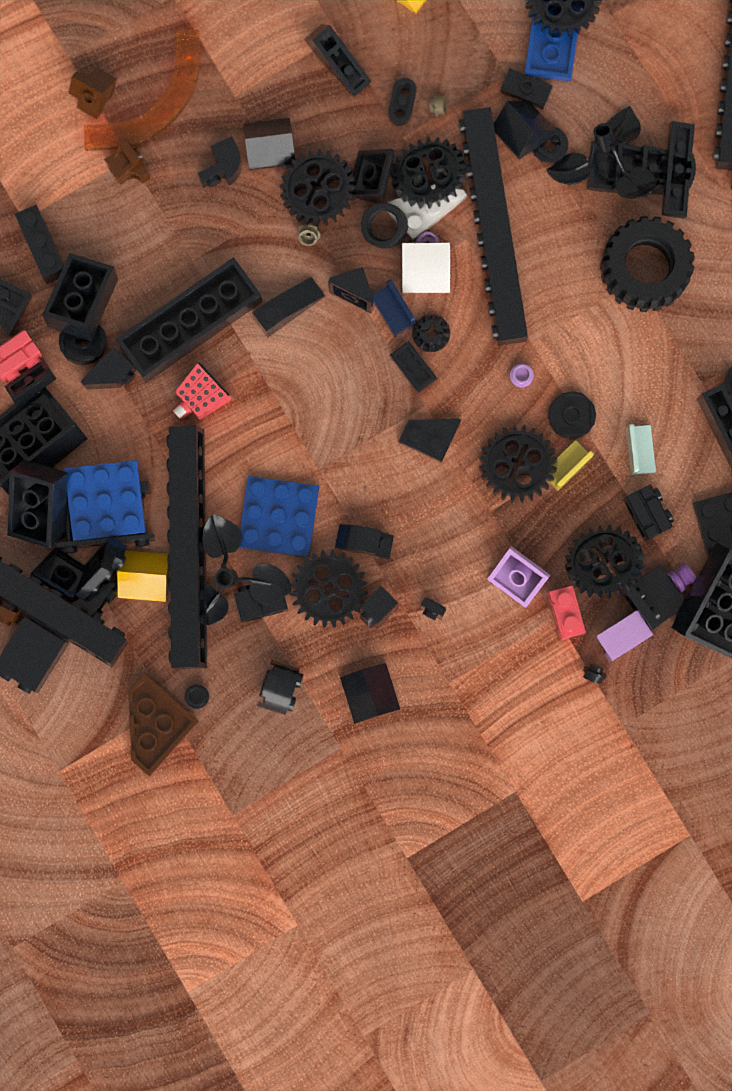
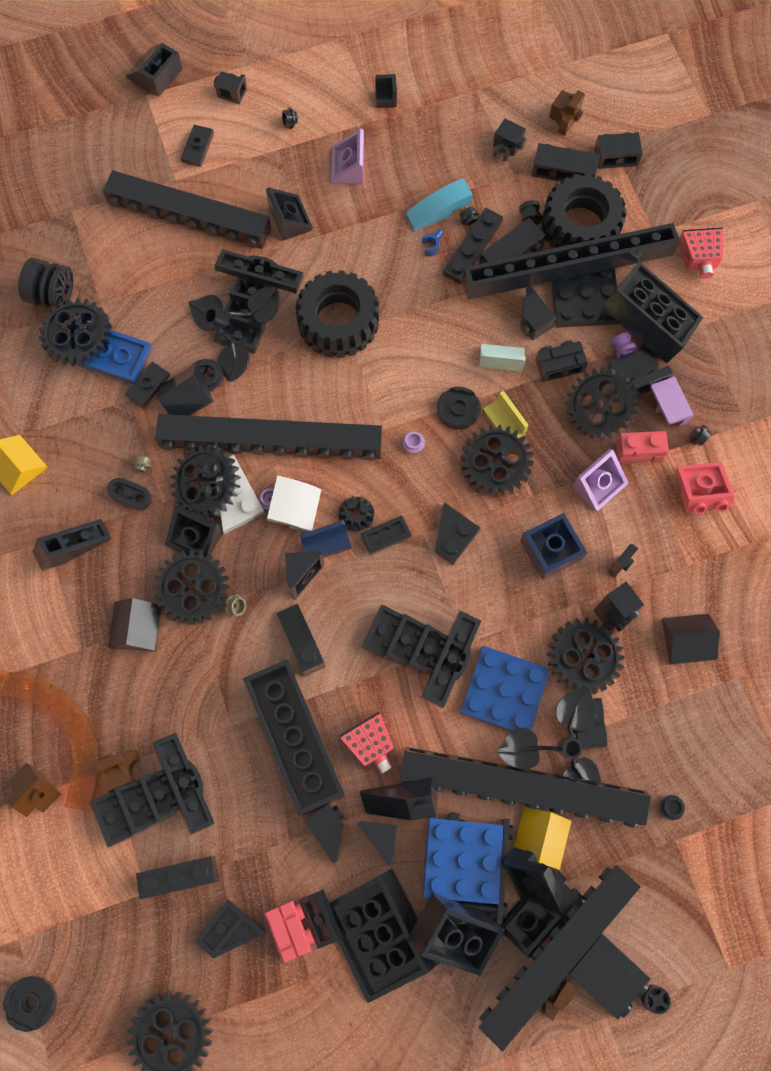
camera: 80 degrees left, 10 degrees down
black brick [42,253,118,341] -> none
black plate [59,325,107,365] -> none
reddish brown plate [128,673,199,776] -> none
black brick [198,136,242,188] -> none
black brick [257,660,303,715] -> none
black brick [335,524,394,559] -> none
black tyre [361,202,408,249] -> none
none -> black slope [89,733,215,848]
none -> black slope [358,821,397,866]
none -> black slope [360,779,438,821]
none -> black slope [361,604,481,708]
none -> black slope [520,286,557,340]
none -> dark blue slope [520,513,587,580]
none -> black wheel [641,984,671,1014]
none -> coral plate [676,462,735,515]

